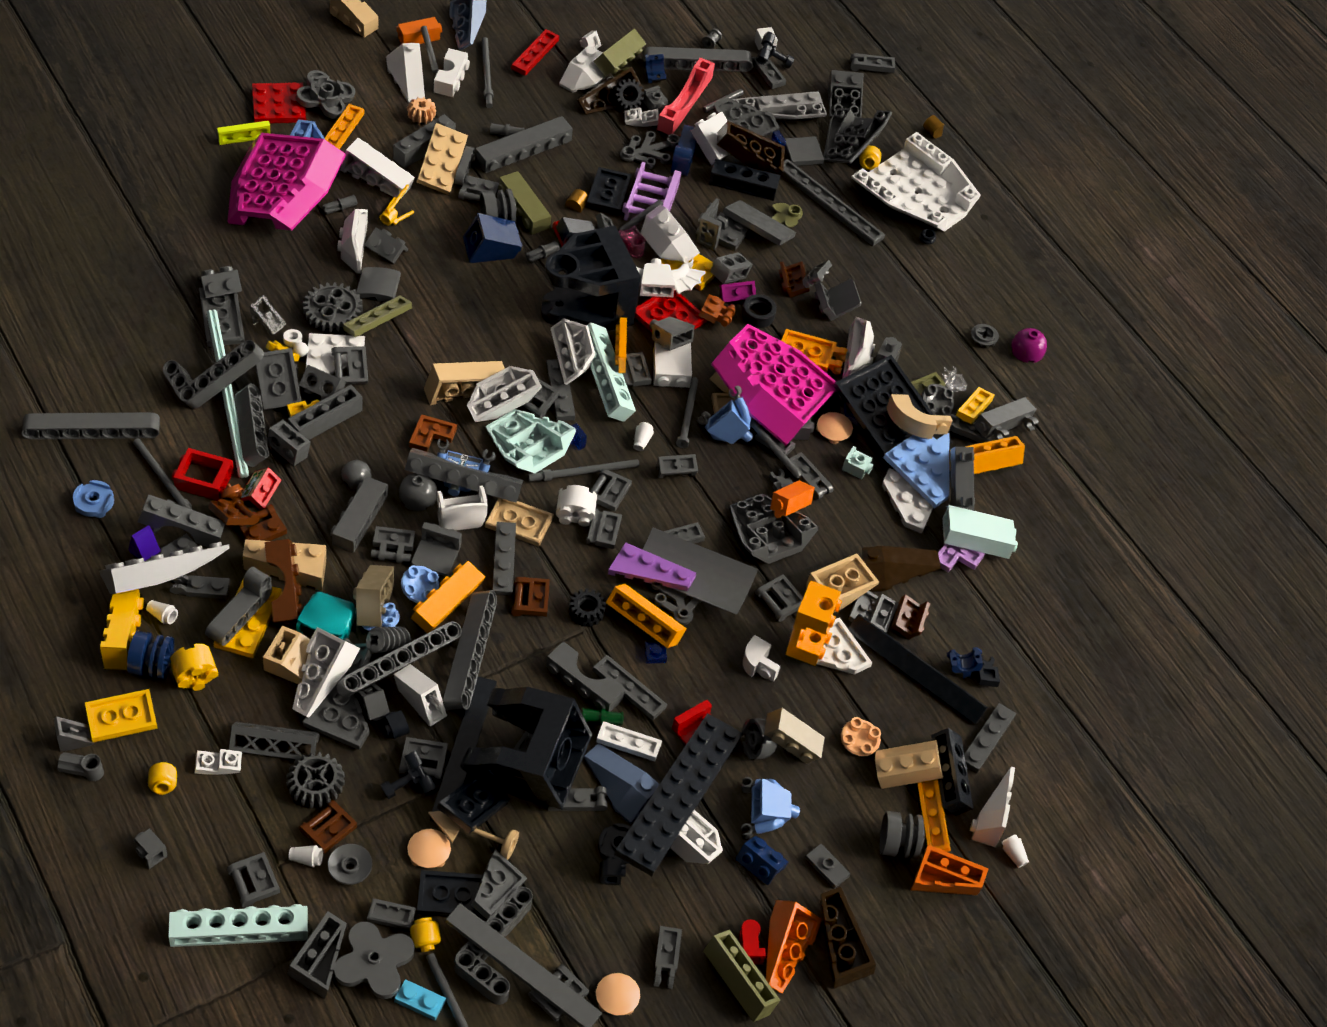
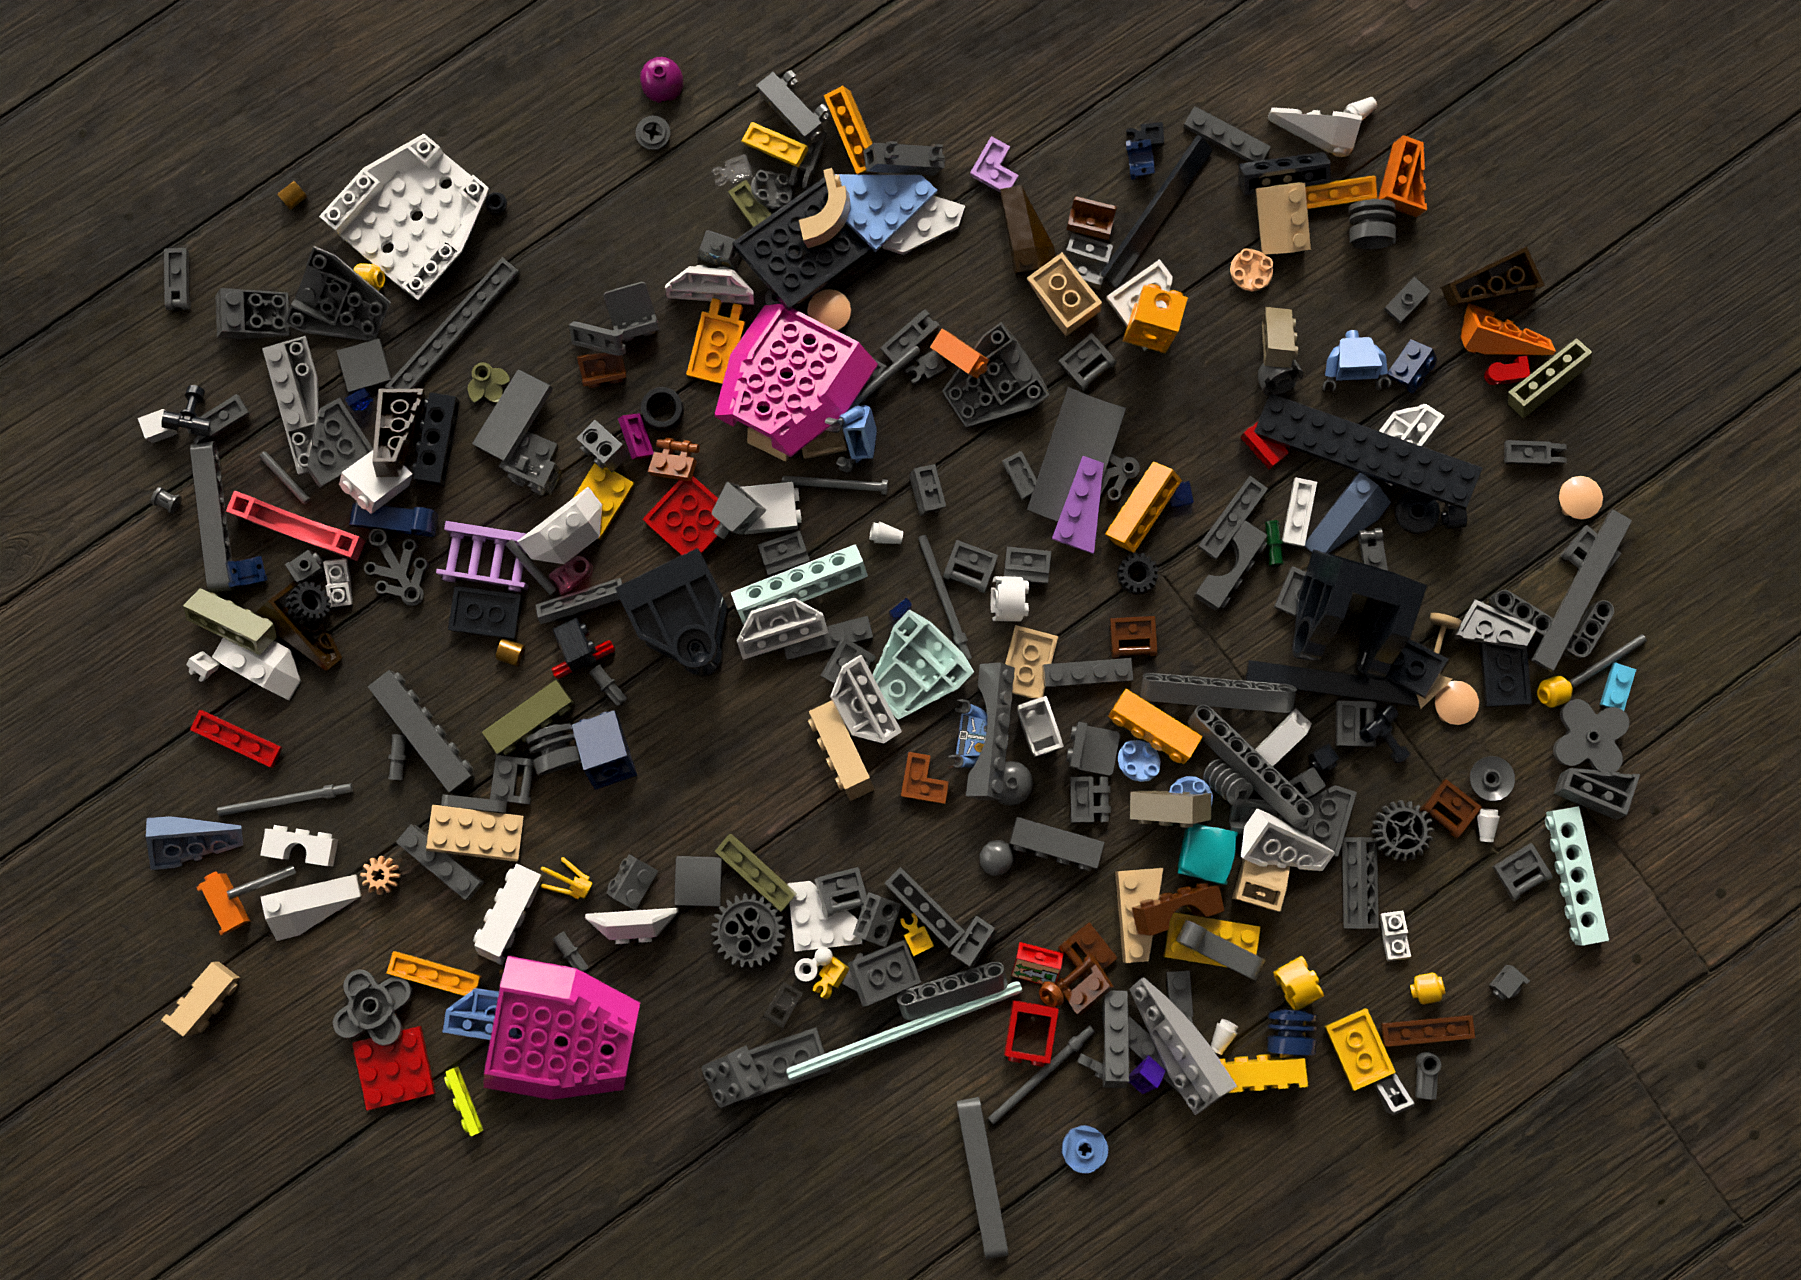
camera: 90 degrees left, 30 degrees up
dark grey beam [163,340,264,409] -> none
dark grey plate [367,898,416,931] -> none
light orange plate [615,317,627,373] -> none
white torso [636,256,706,297] -> none
white brick [743,635,780,682] -> none
light aqua brick [842,446,873,479] -> none
light aqua brick [943,505,1018,559] -> none
none -> reddish brown plate [1381,1015,1475,1047]

